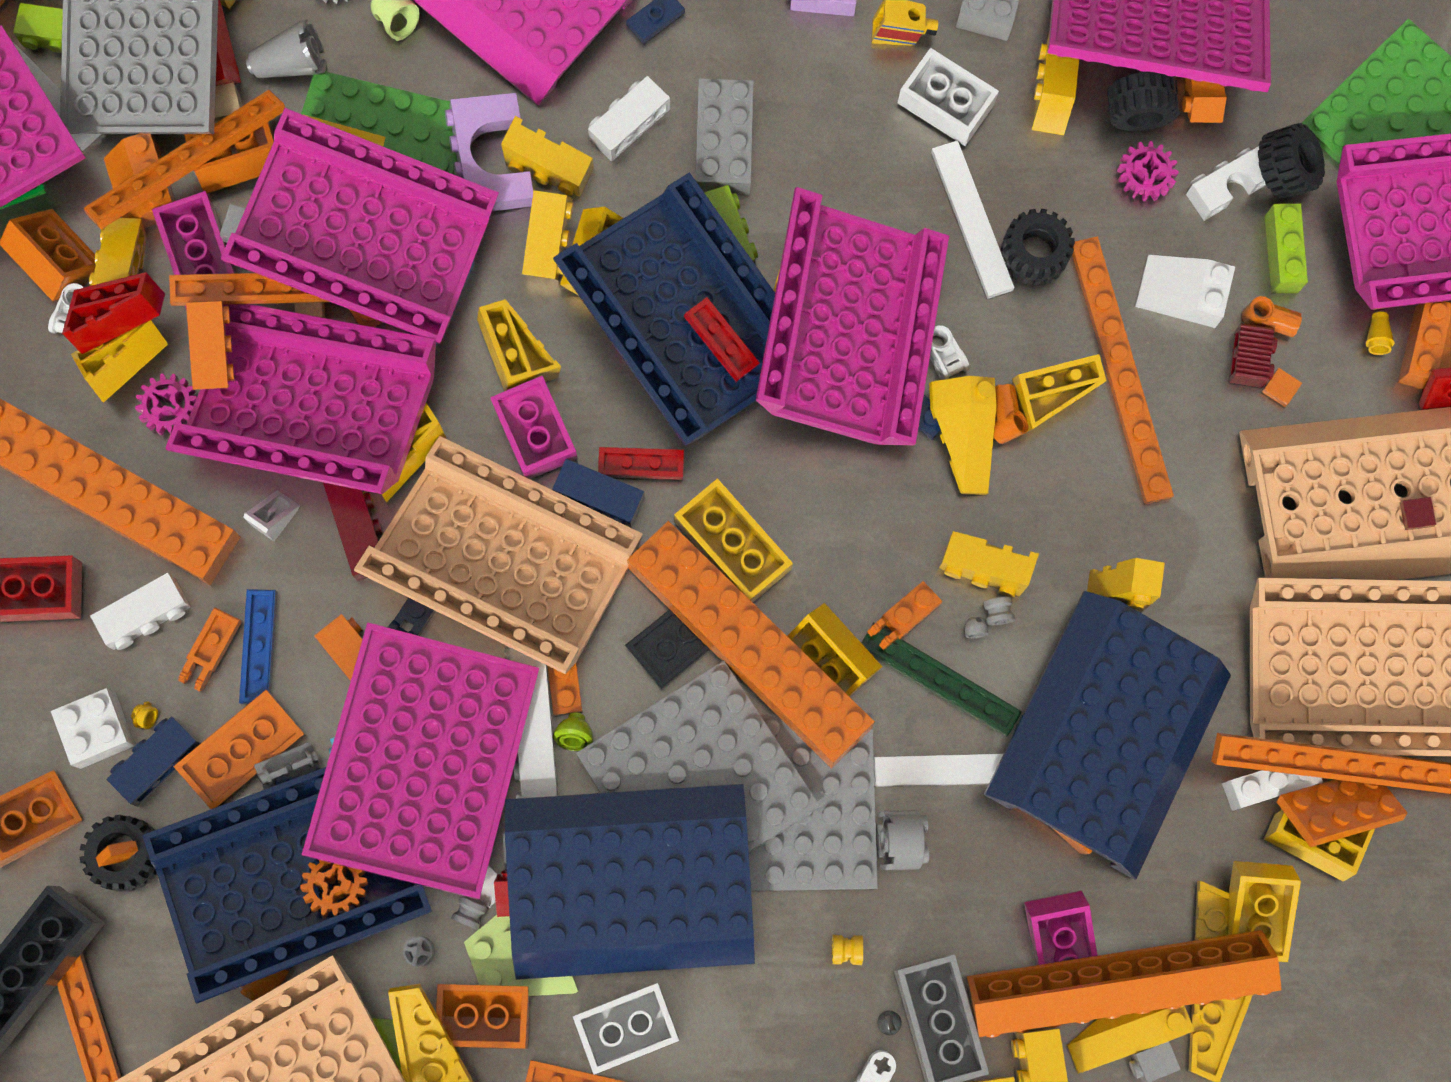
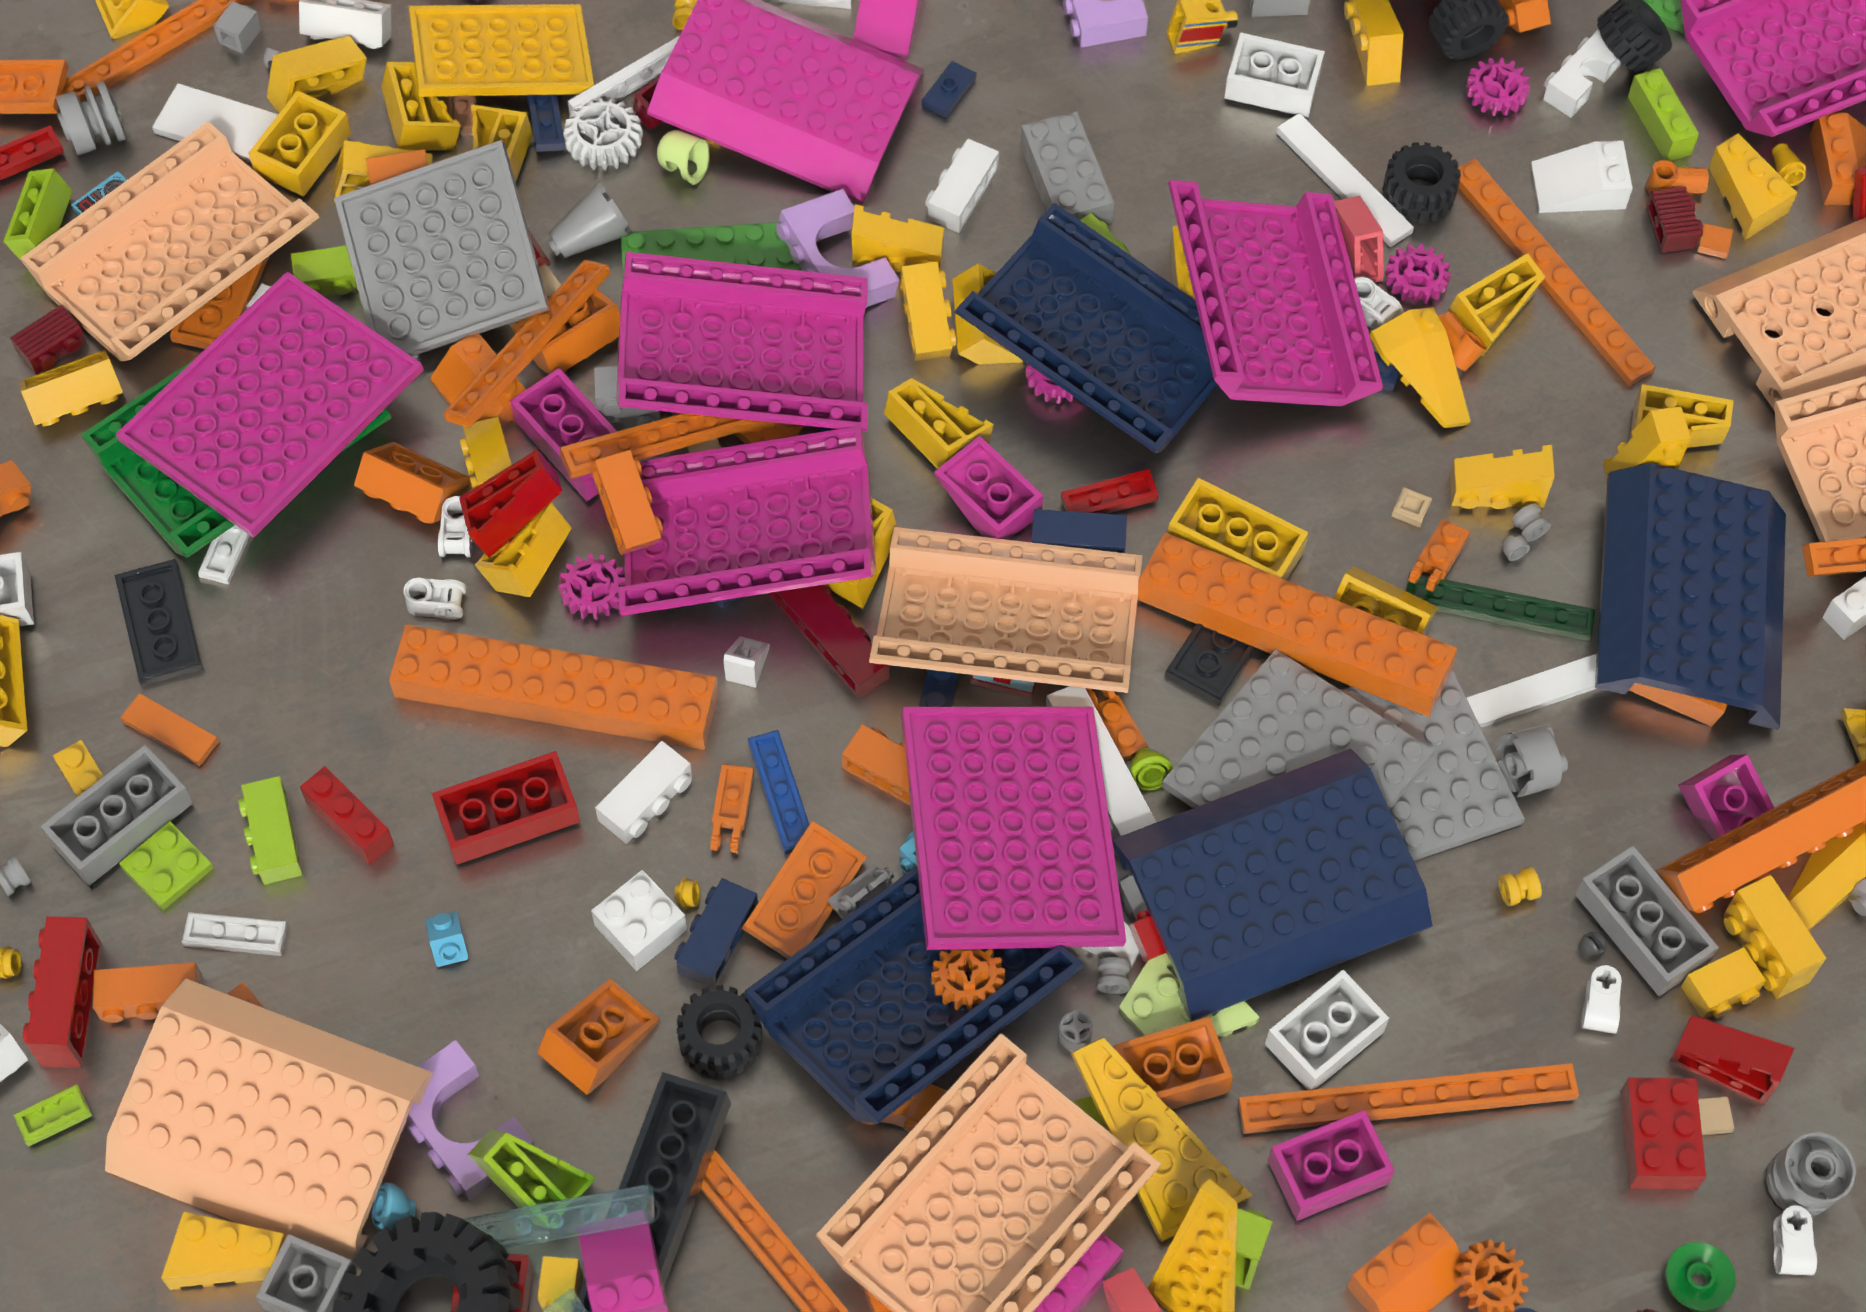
camera: 15 degrees left, 15 degrees down
orange tile [96,840,138,867] -> none
red plate [684,297,760,382] -> none
none -> white piece [404,577,467,620]
none -> coral slope [1334,196,1383,283]
none -> dark pink gear [1385,243,1451,305]
none -> tan tile [1391,487,1432,528]
none -> yellow wedge [1630,384,1734,448]
none -> yellow wedge [1709,134,1797,240]

